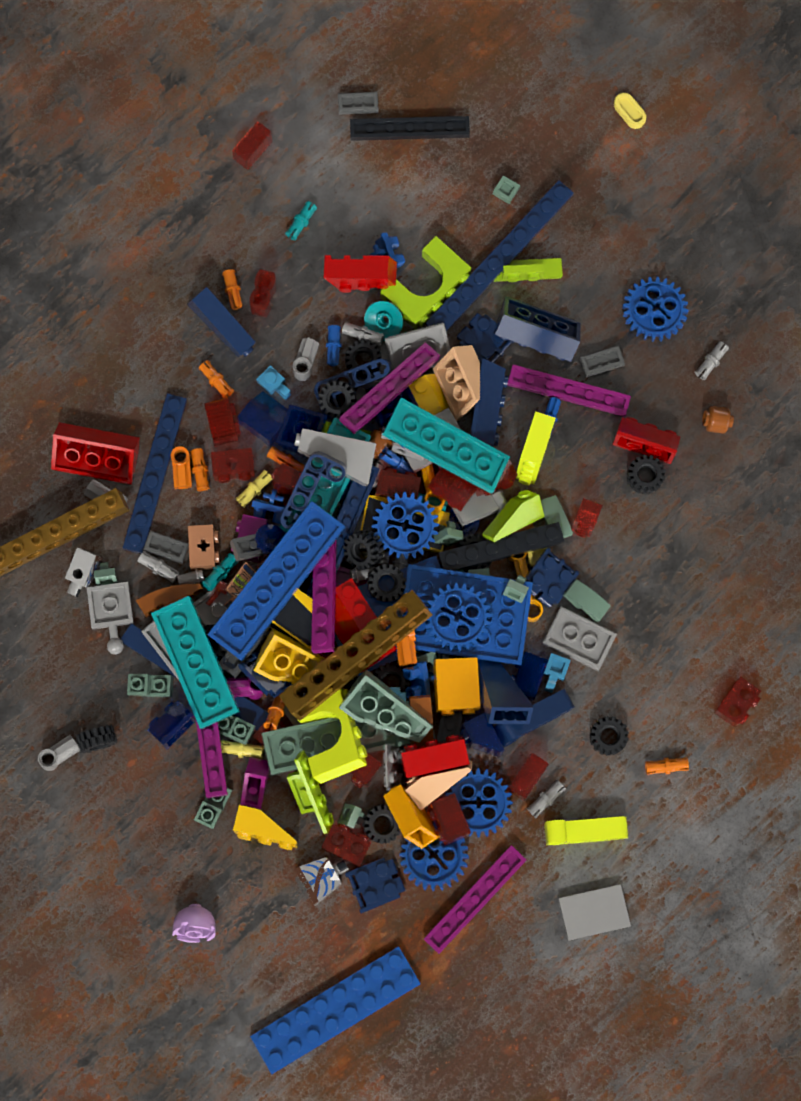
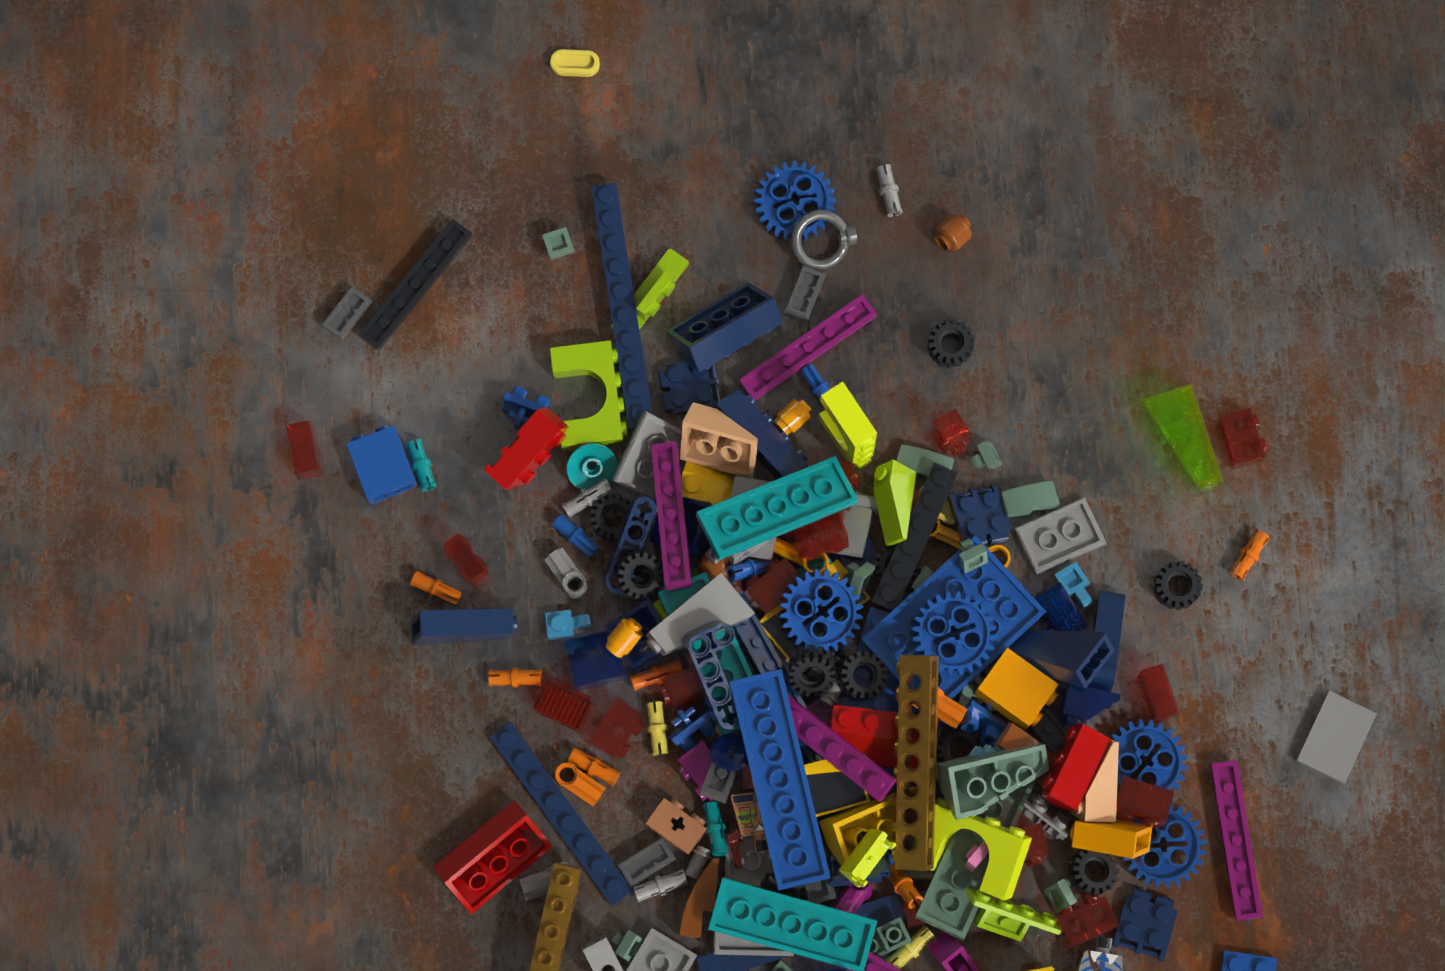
camera: 45 degrees left, 0 degrees up
light grey pin [527,779,566,818] -> none
neon yellow beam [544,816,629,845] -> none
red slope [613,417,681,464] -> none
none -> blue brick [346,425,418,505]
none -> light orange brick [605,618,643,658]
none -> light orange brick [774,399,811,436]
none -> dark grey piece [791,210,857,270]
none -> neon yellow hinge [839,828,896,887]
none -> bright pink plate [964,841,989,873]
none -> sand green tile [970,441,1003,469]
none -> clear neon green wedge [1142,384,1223,493]

